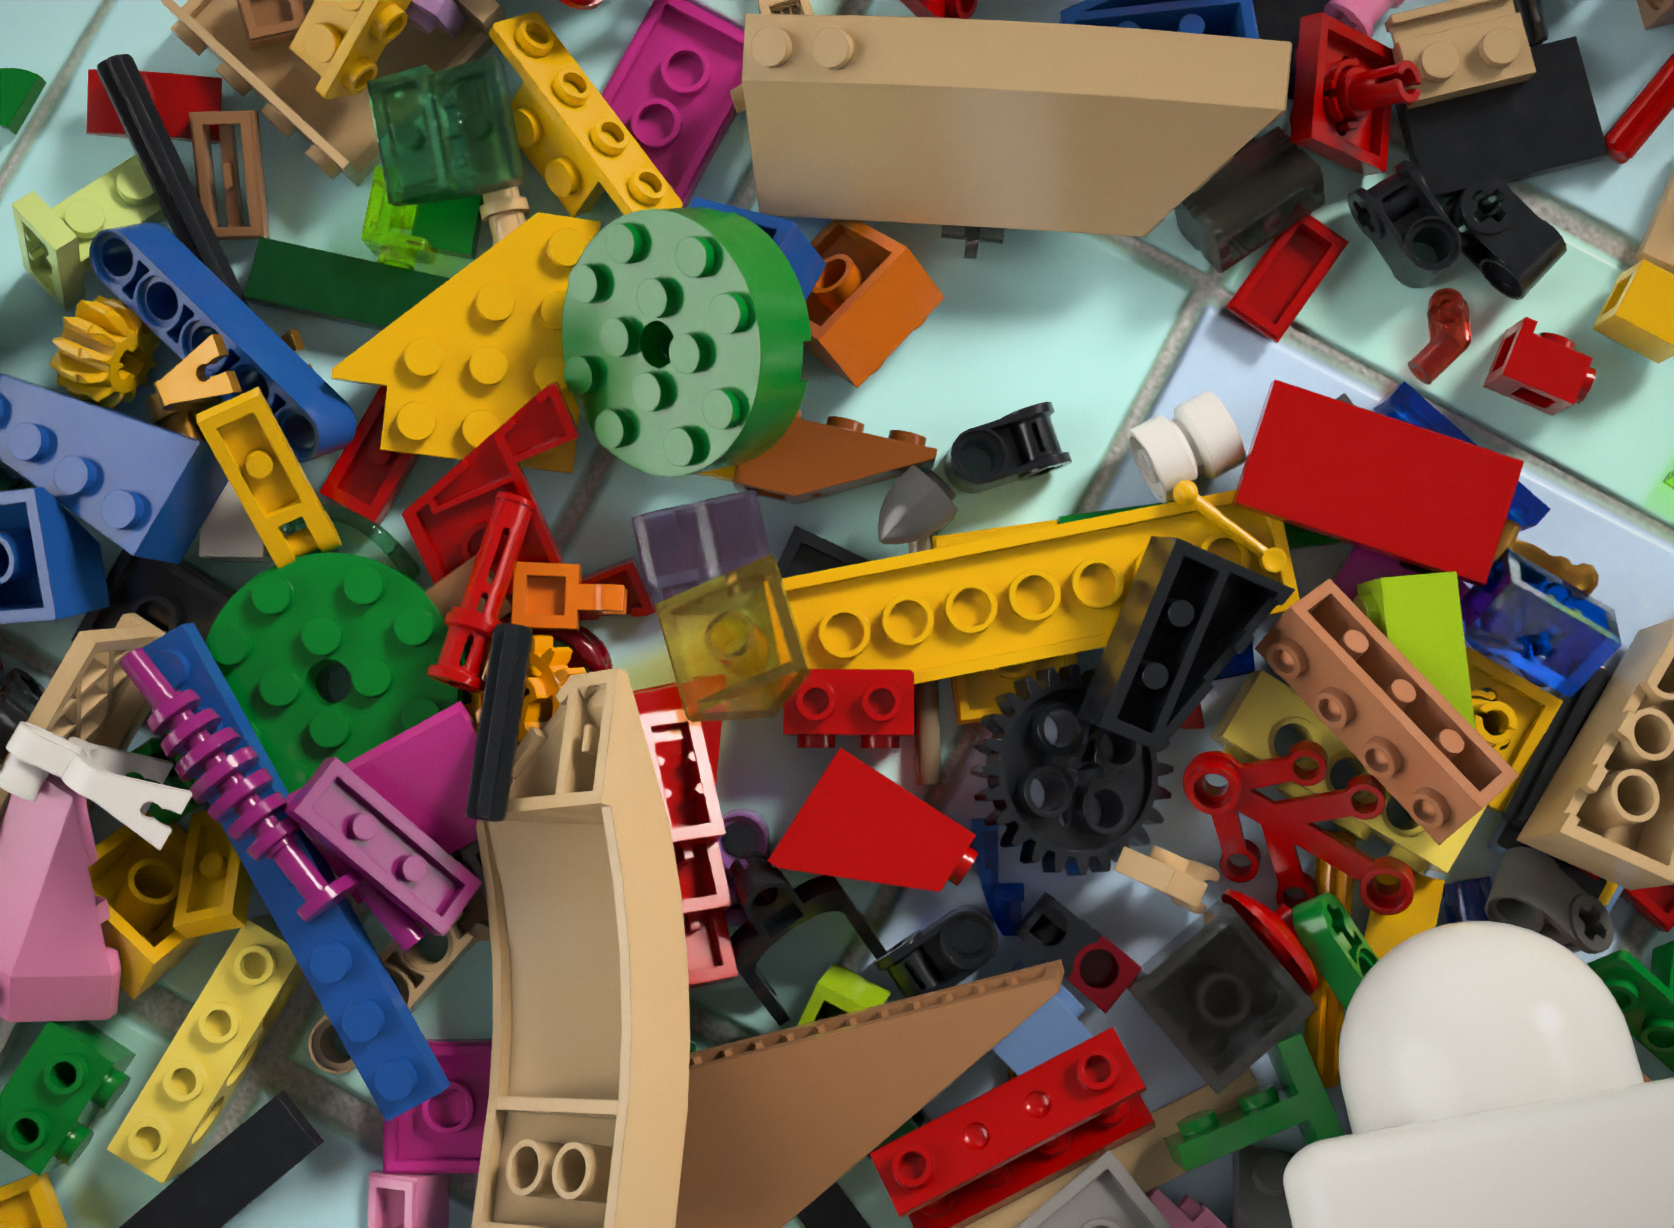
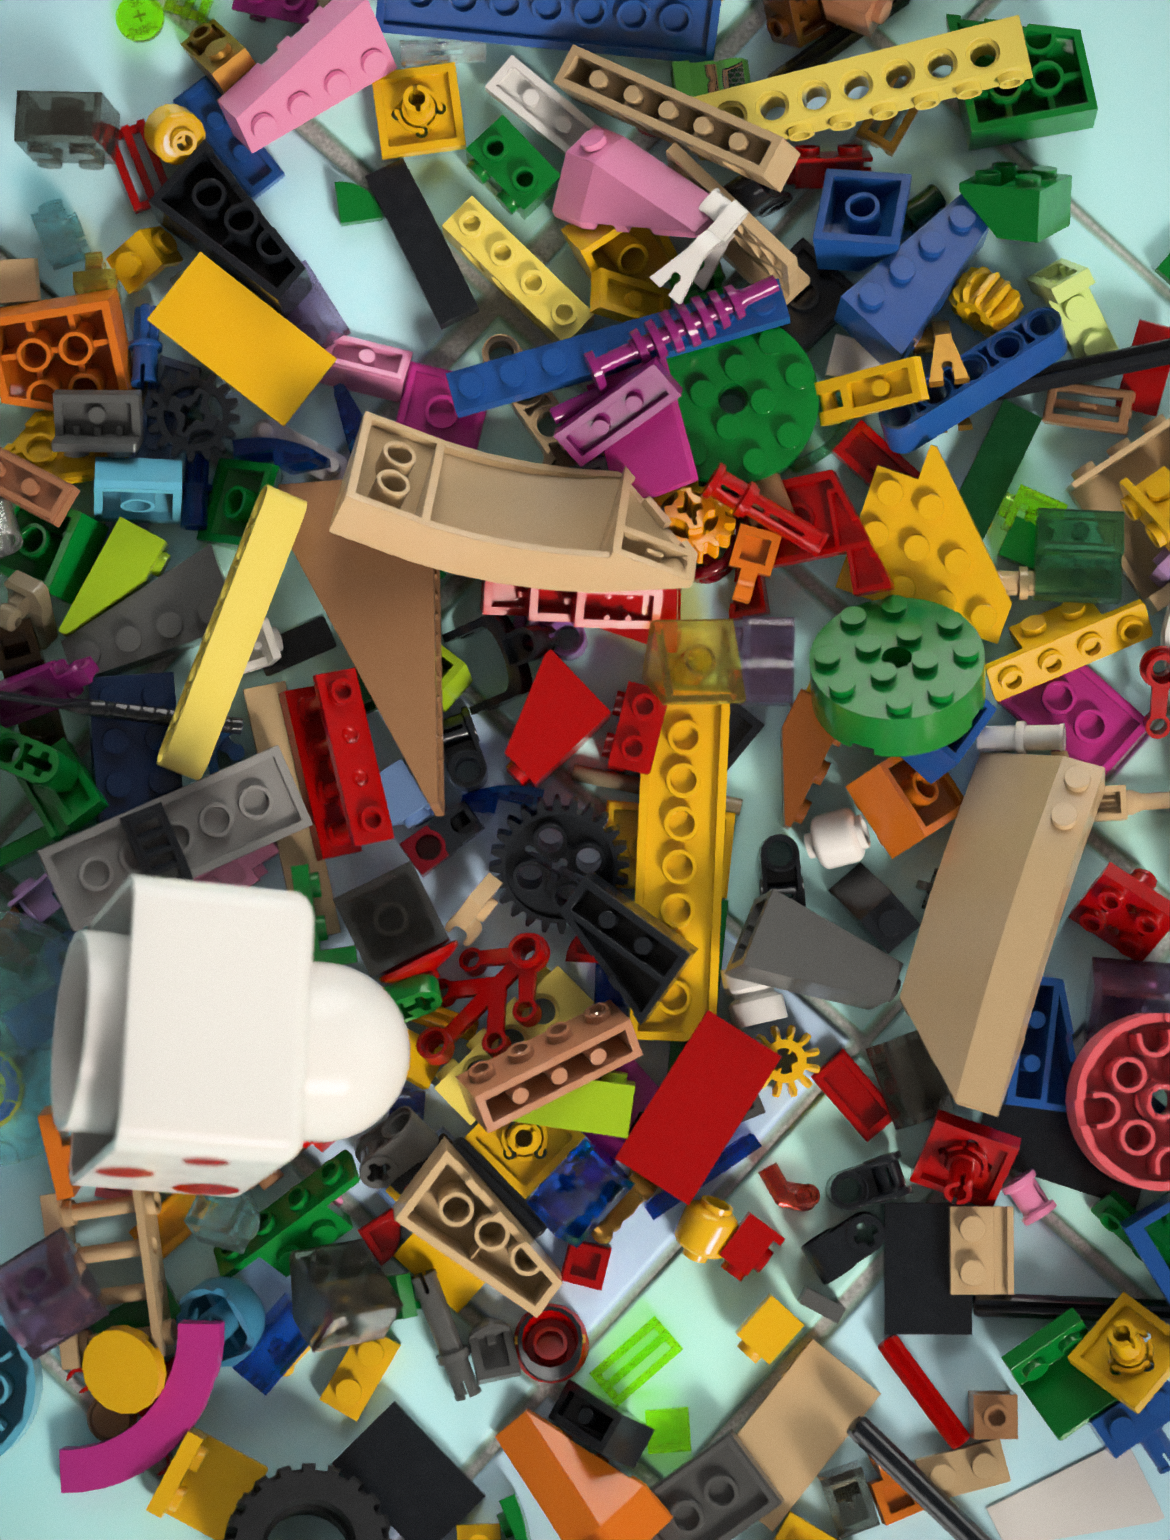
camera: 100 degrees right, 0 degrees up
black axle [466,623,533,822] -> none
dark grey plate [878,465,958,545] -> none
yellow hinge [1173,480,1287,574] -> none
none -> red tile [561,1237,612,1291]
none -> yellow head [674,1195,738,1263]
none -> dark grey slope [724,889,904,1010]
none -> yellow gear [755,1025,820,1097]
none -> dark grey tile [797,1285,846,1324]
none -> white head [804,808,871,869]
none -> black slope [828,862,921,954]
none -> white pin [977,721,1066,754]

